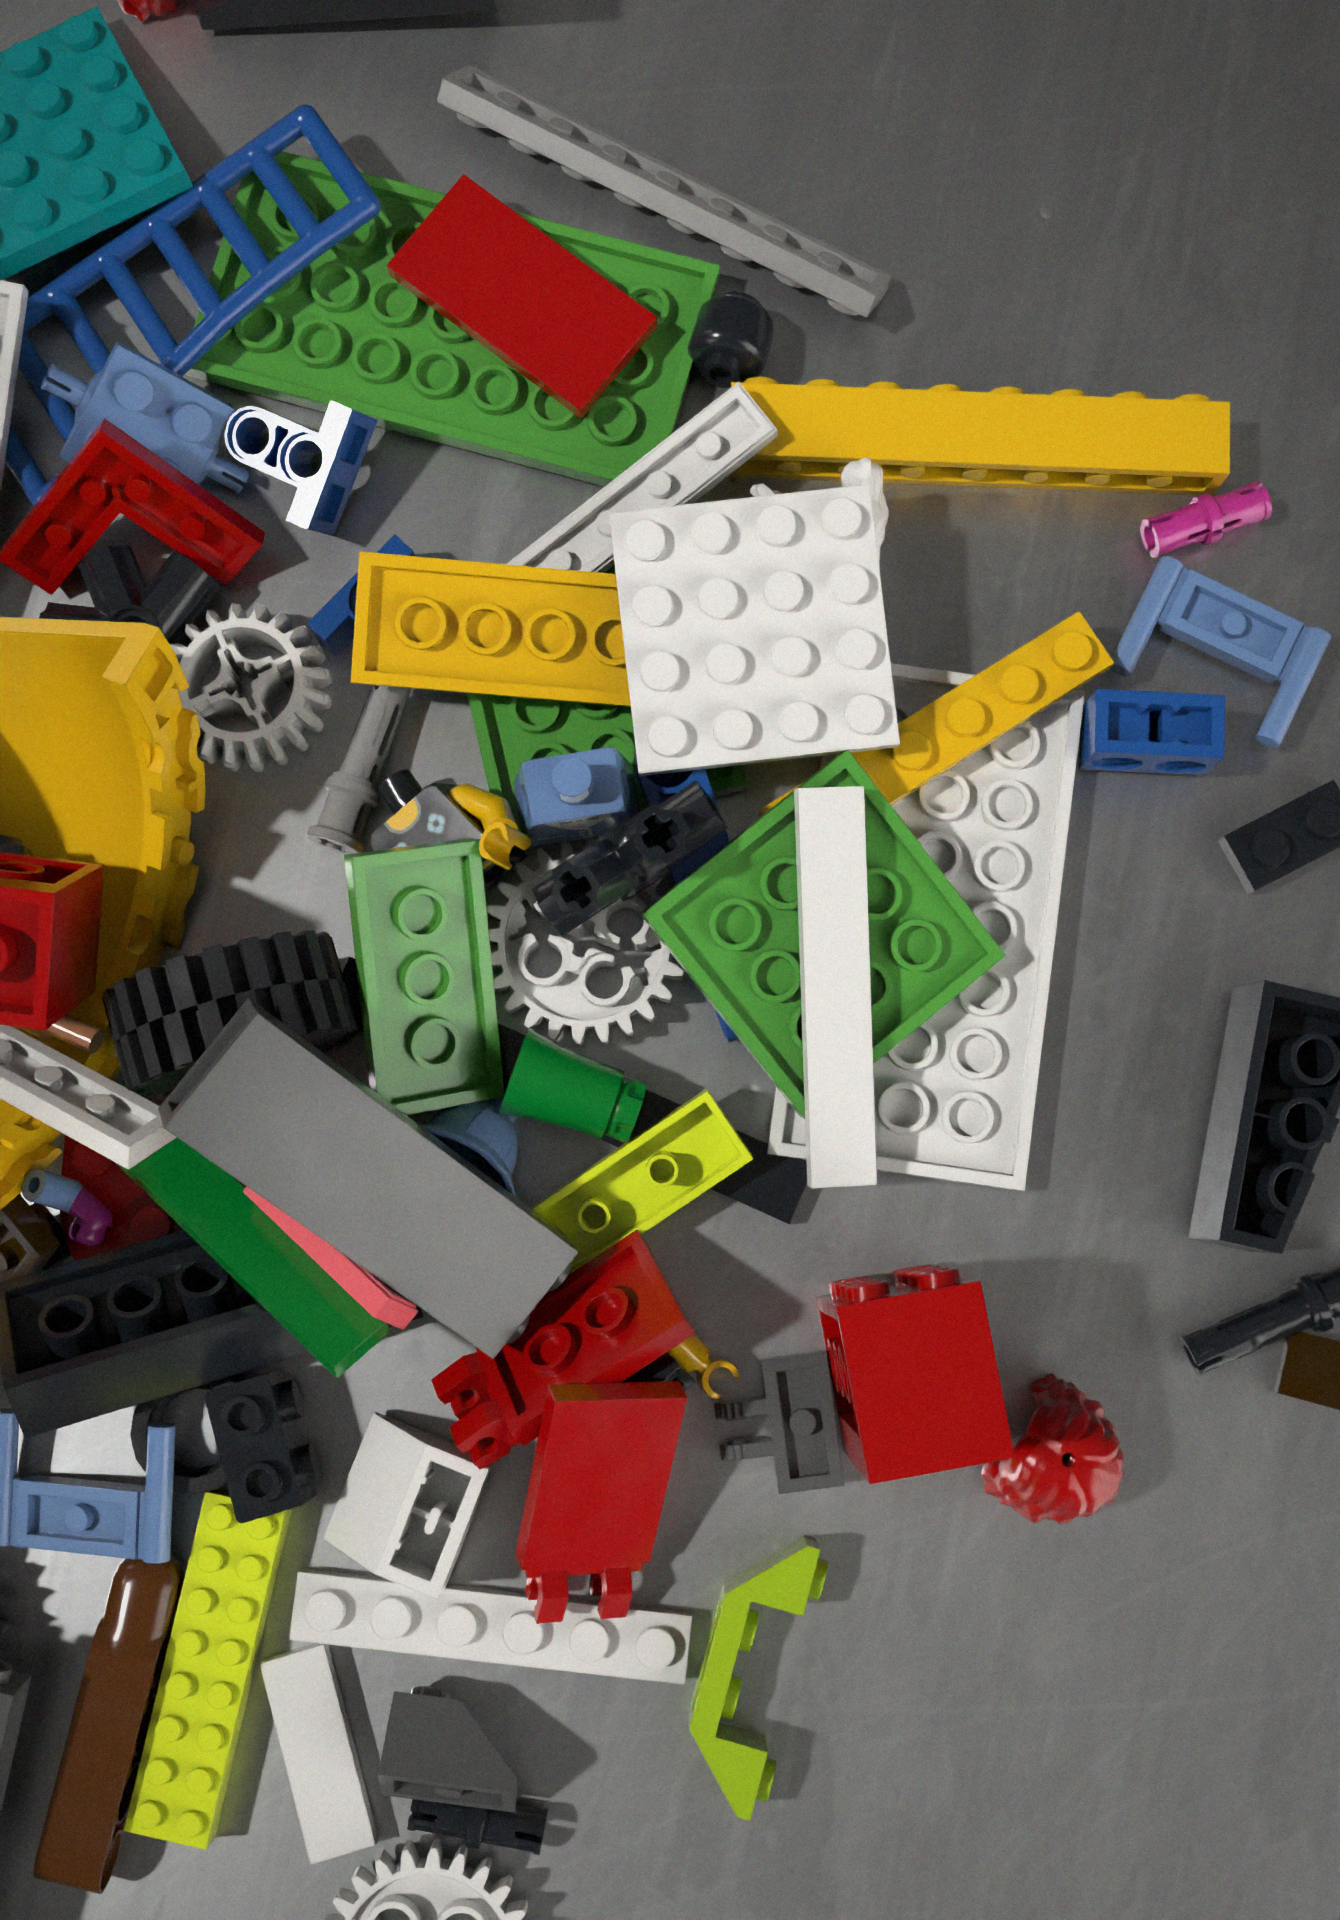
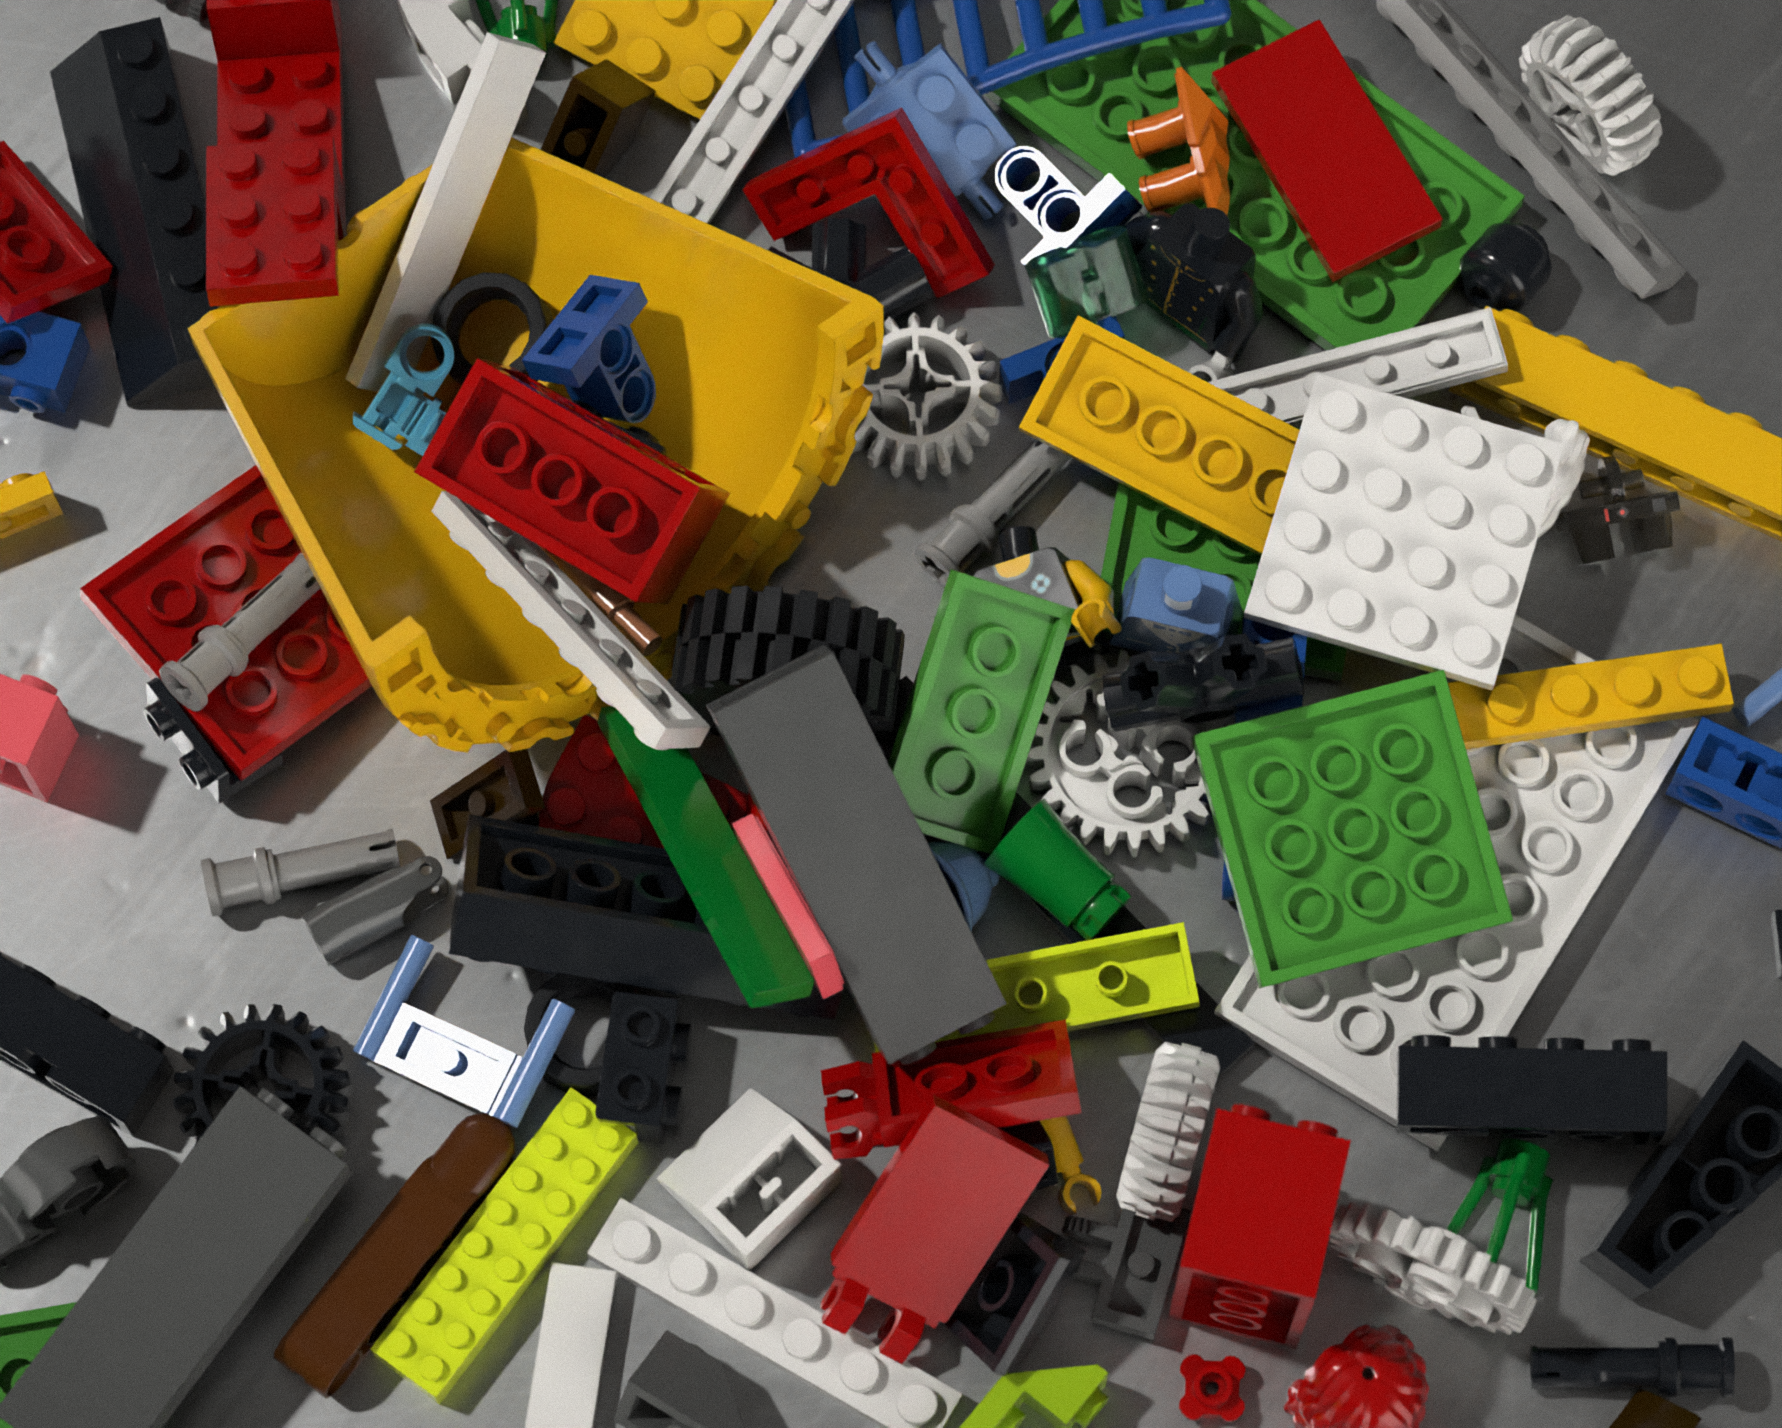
camera: 25 degrees right, 10 degrees down
arm [22,1169,113,1247] -> none
white tile [794,786,877,1188] -> none
none -> black slope [944,1211,1086,1376]
none -> clear green piece [1024,226,1149,337]
none -> black torso [1067,203,1264,381]
none -> white gear [1116,1042,1220,1222]
none -> orange connector [1127,67,1230,216]
none -> red plate [1179,1354,1246,1422]
none -> white gear [1328,1202,1537,1334]
none -> black wedge [1396,1035,1667,1146]
none -> green plant [1446,1138,1553,1293]
none -> white gear [1519,15,1663,177]
none -> clear smoke hips [1555,456,1681,564]

